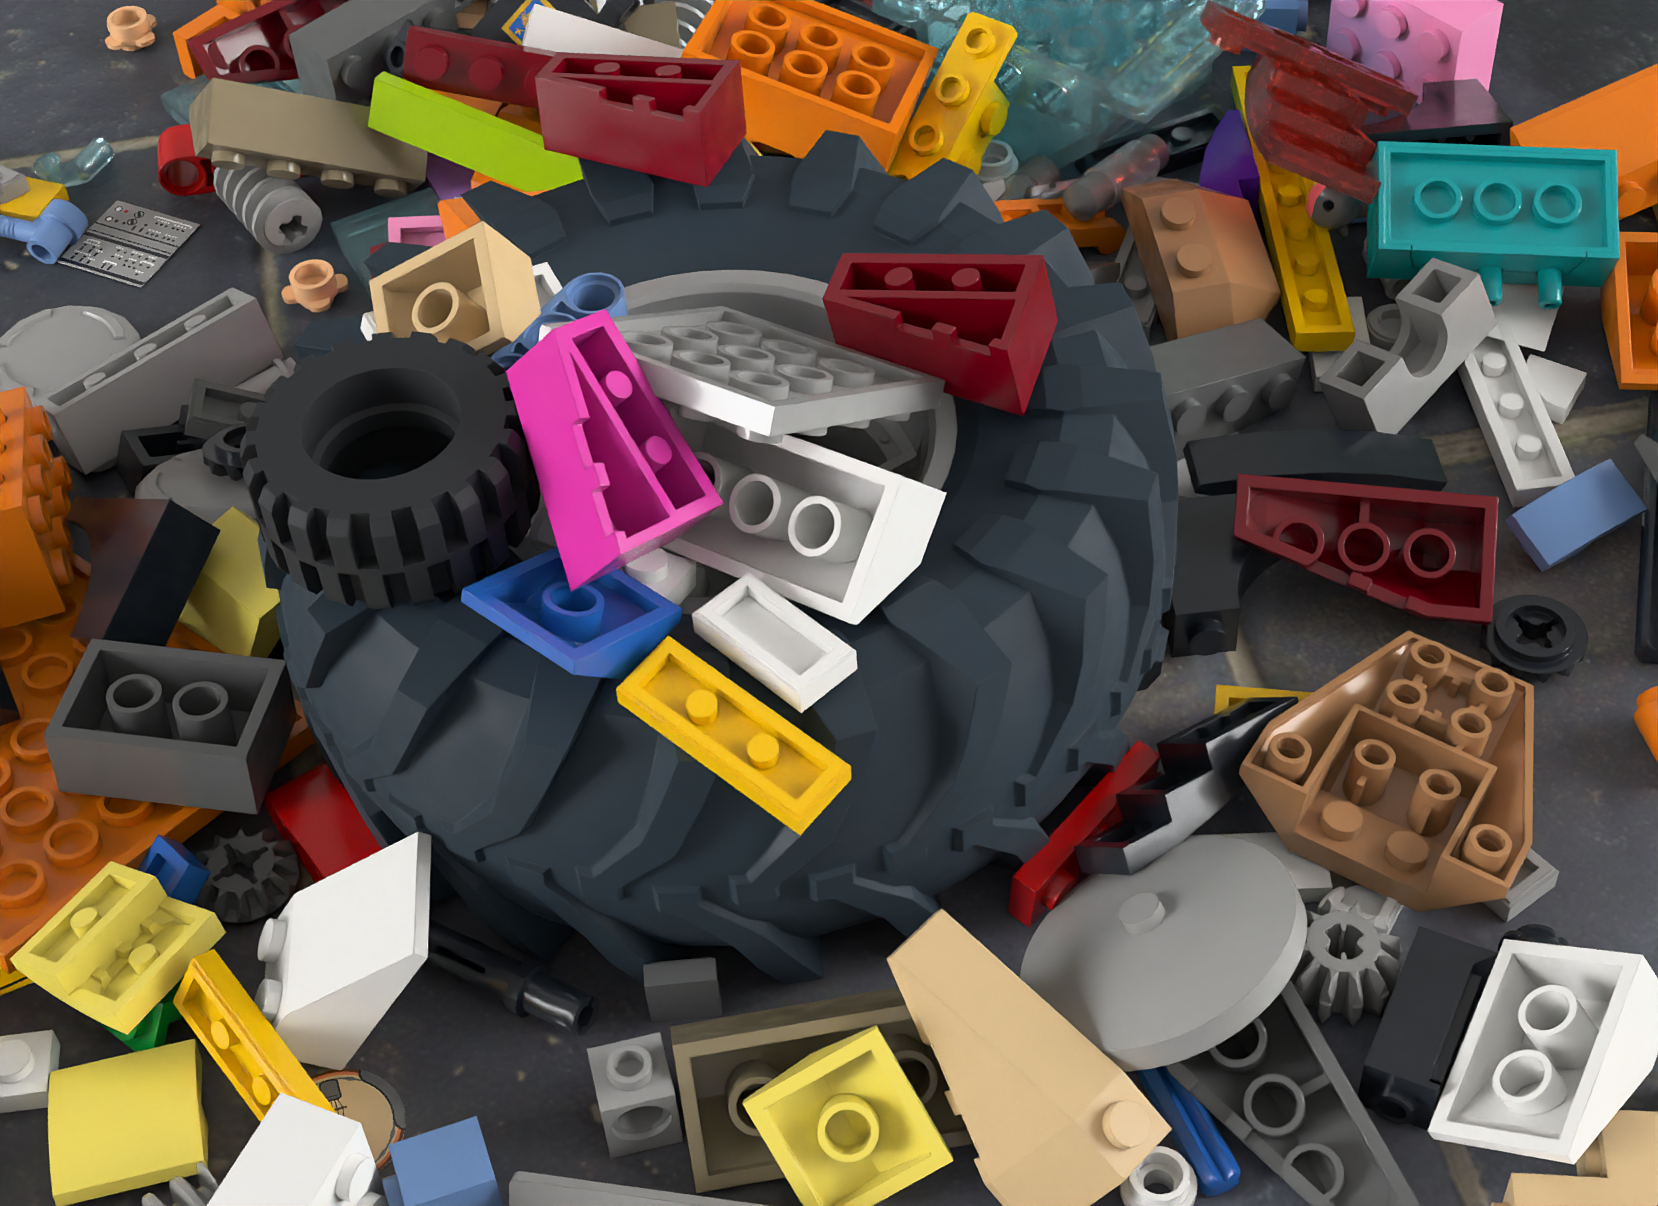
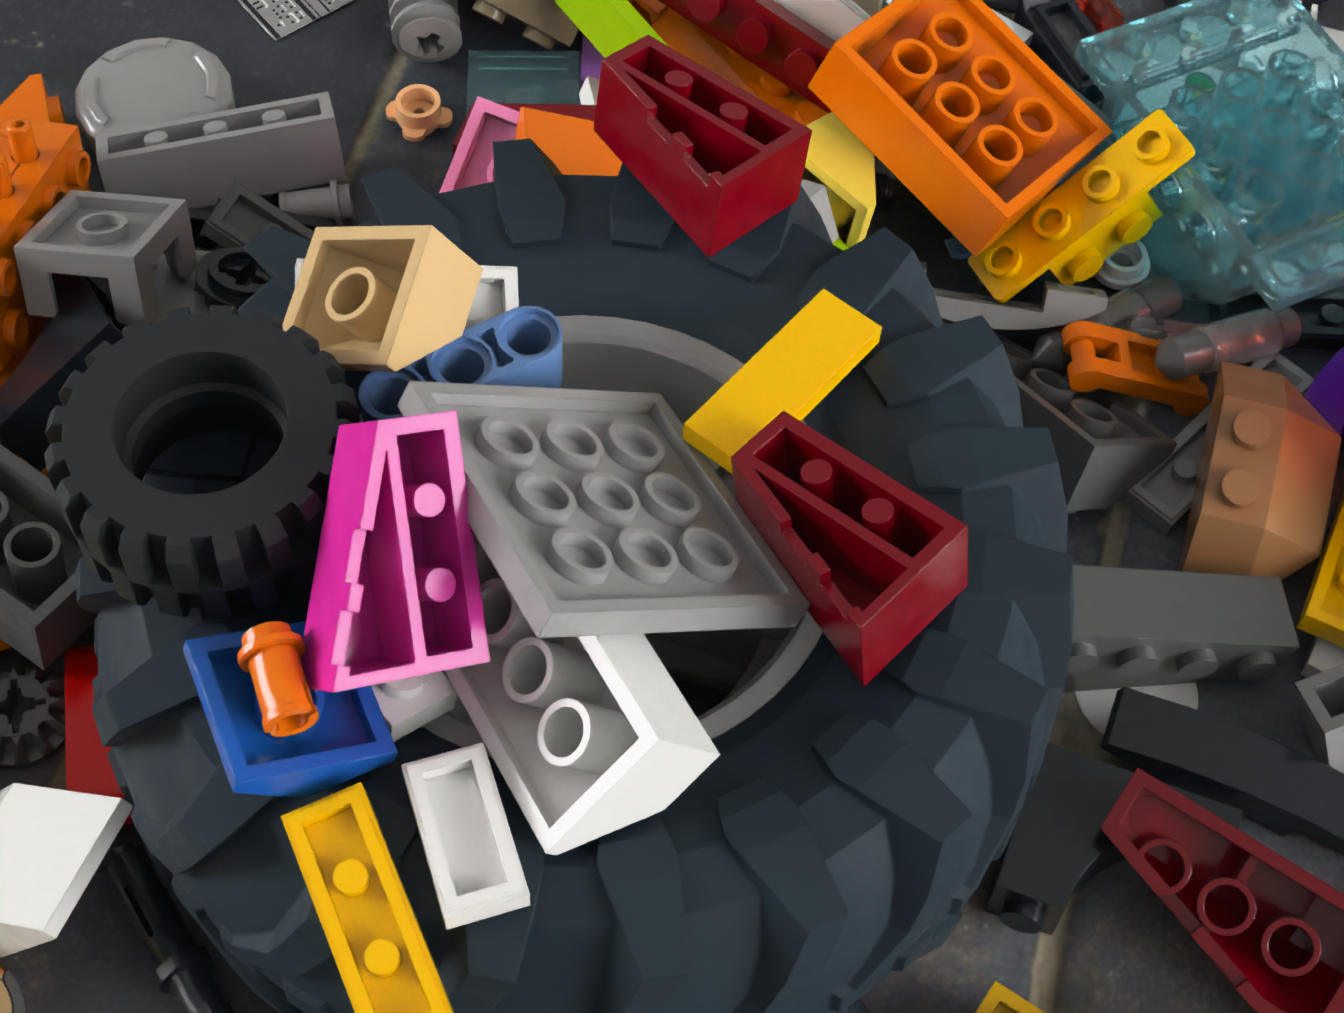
camera: 20 degrees right, 10 degrees up
none -> light grey panel [13,190,197,325]
none -> orange pin [237,621,319,737]
none -> yellow tile [682,288,882,474]

